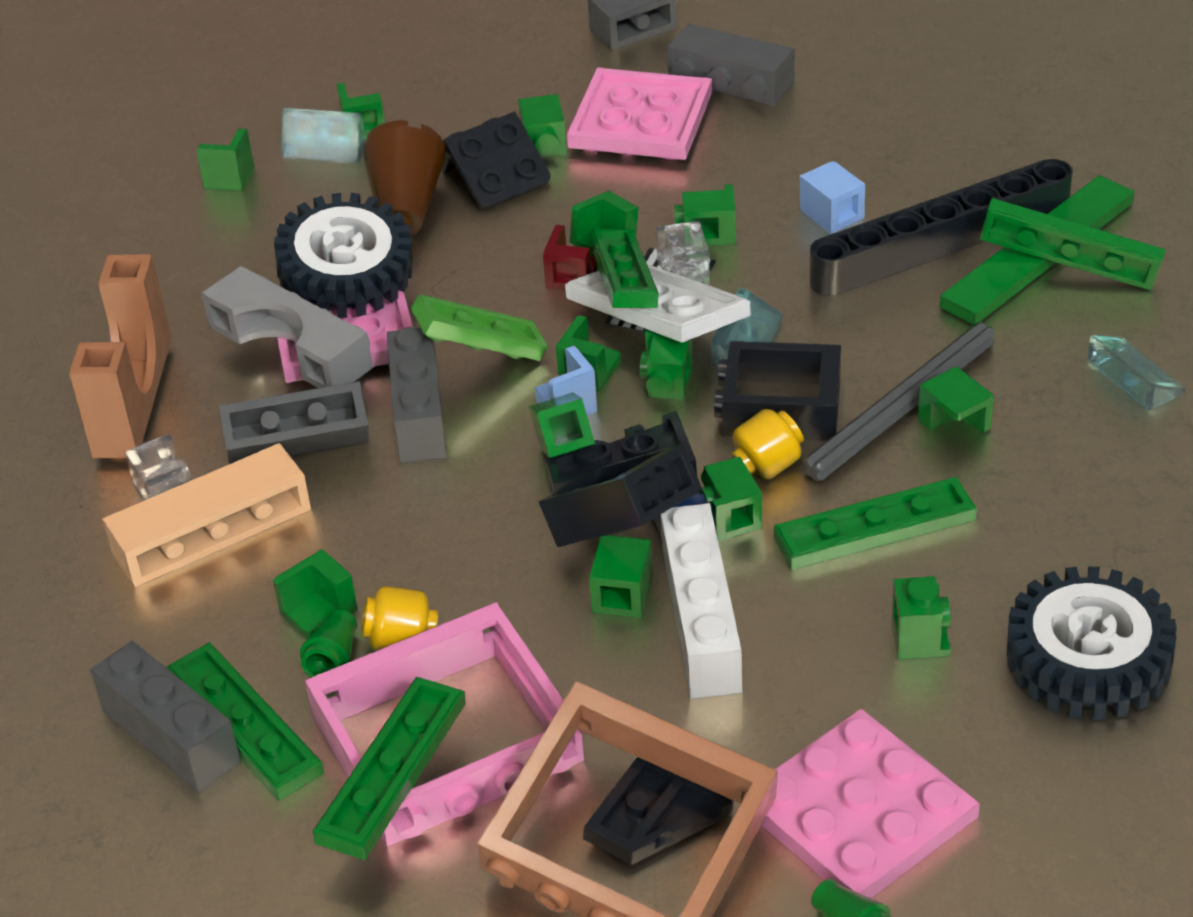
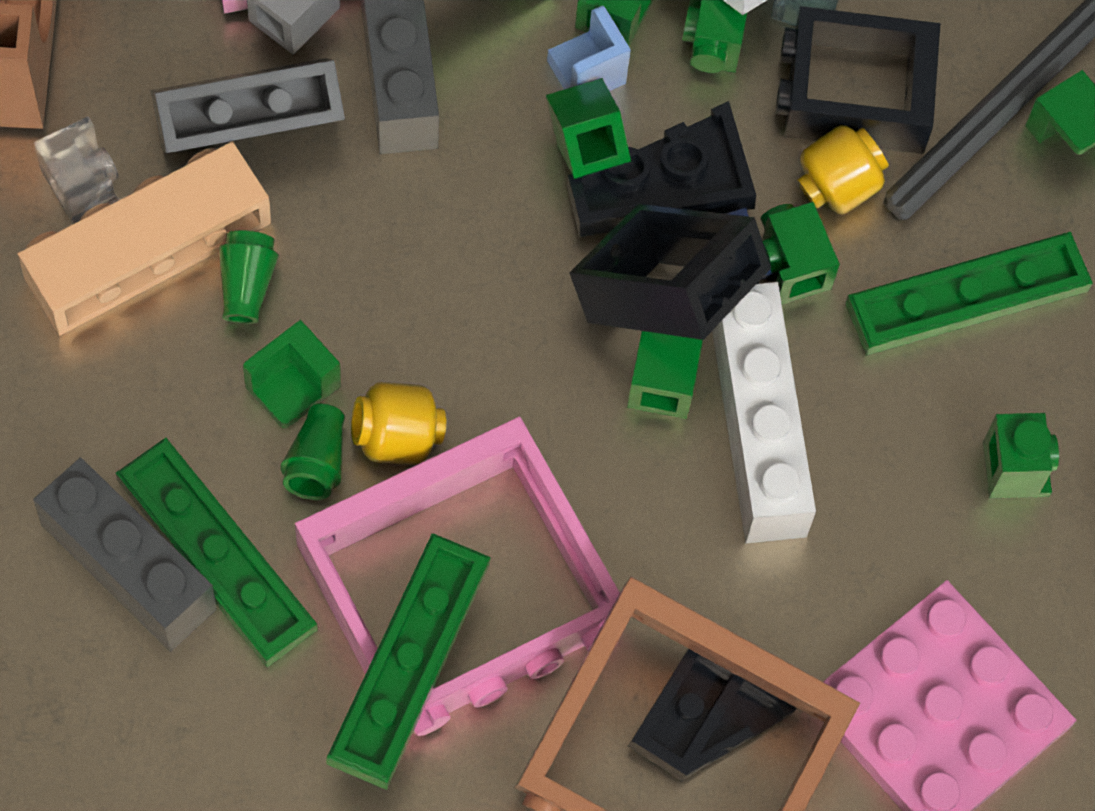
camera: 10 degrees left, 25 degrees up
none -> green cone [218,230,279,324]

